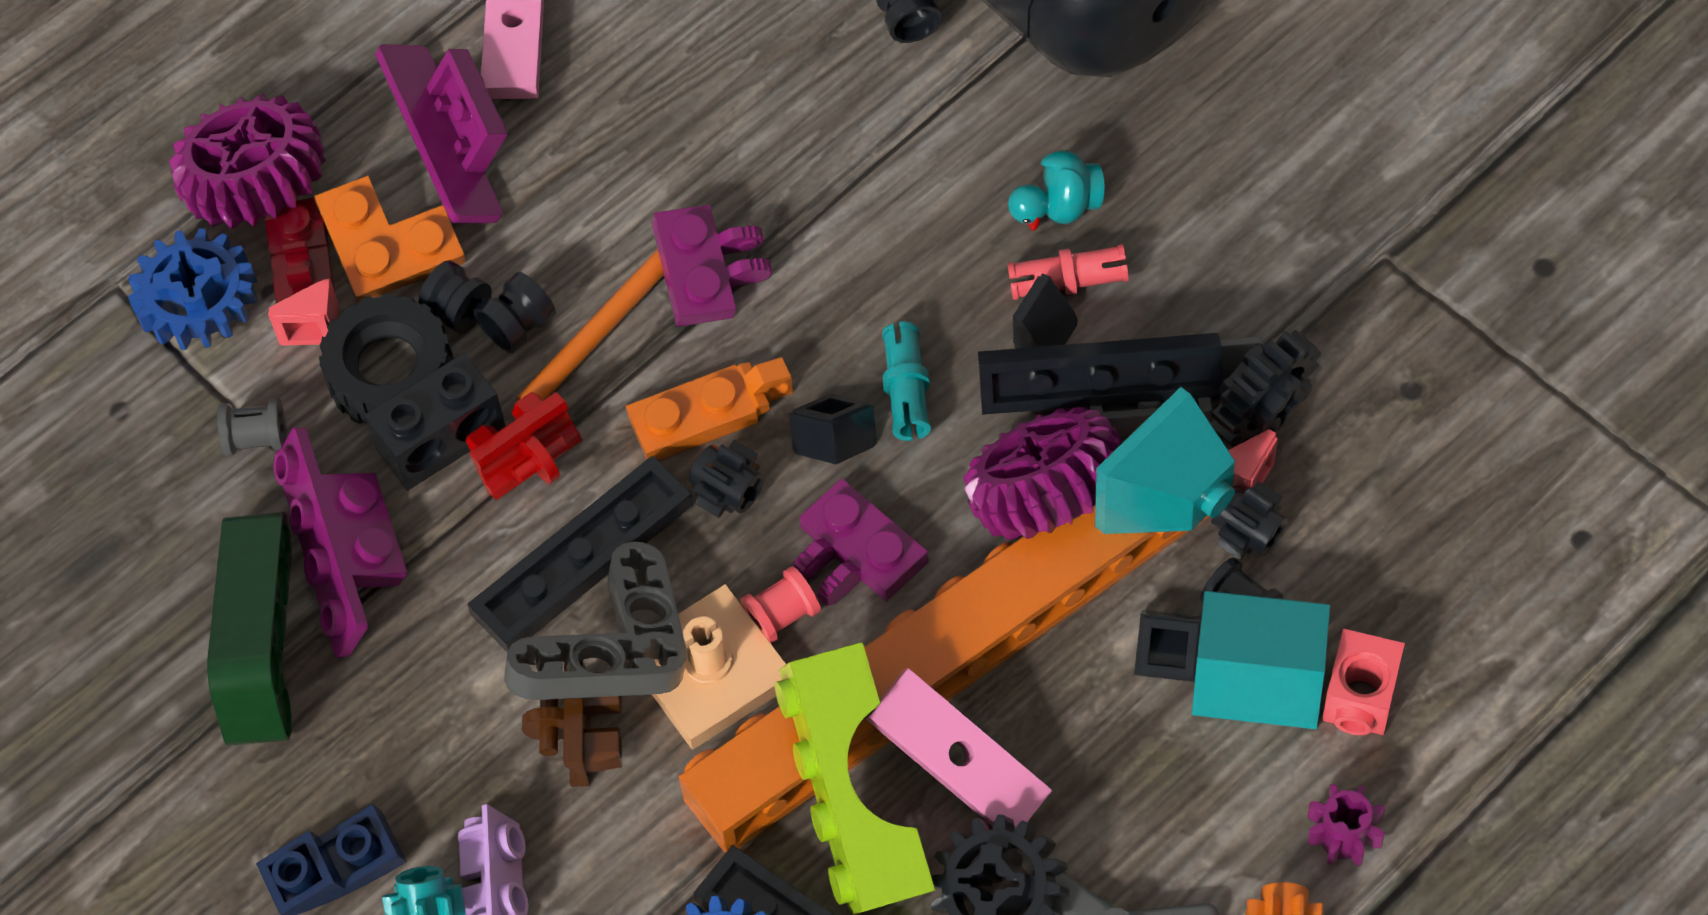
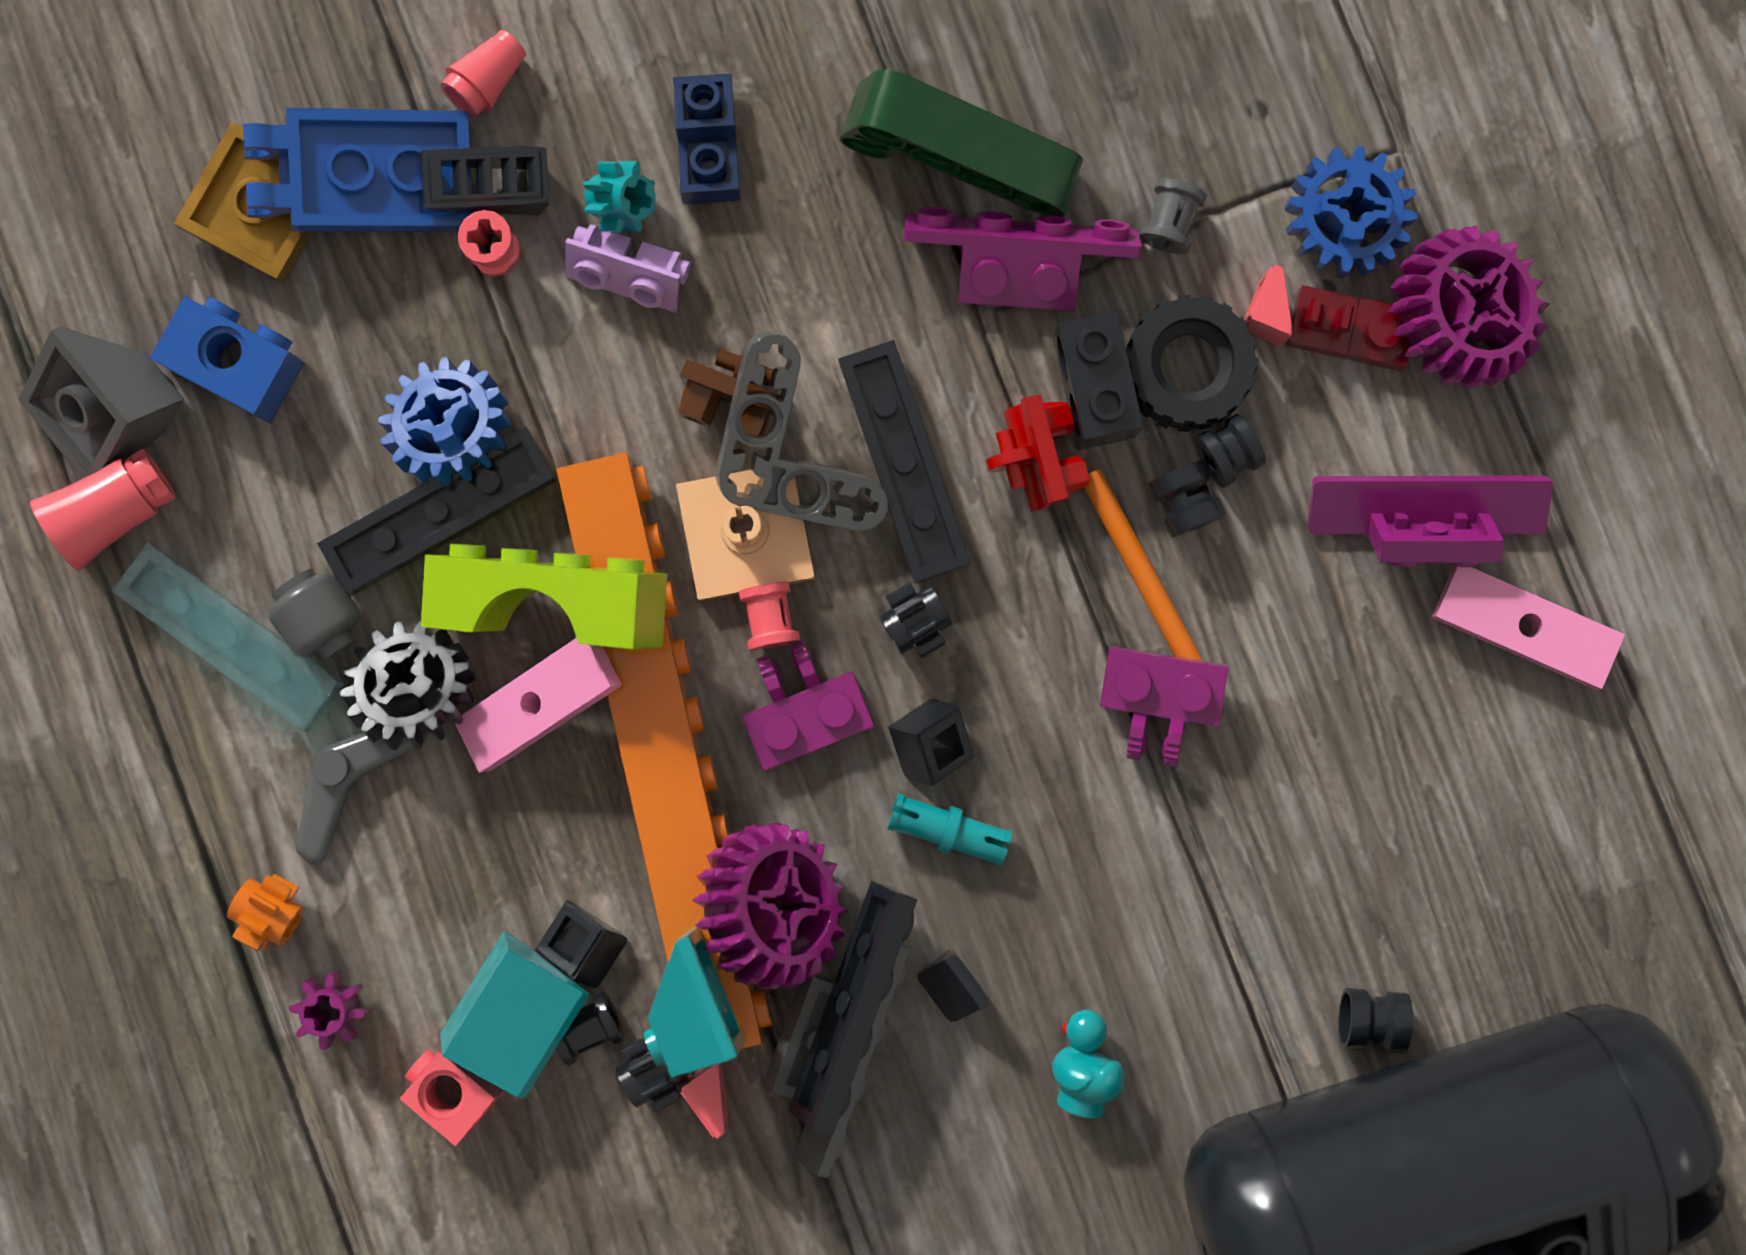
camera: 110 degrees right, 25 degrees up
orange plate [314,176,466,303] -> none
orange hinge [625,357,793,461] -> none
coral pin [1007,244,1129,300] -> none
black gear [1210,330,1321,448] -> none

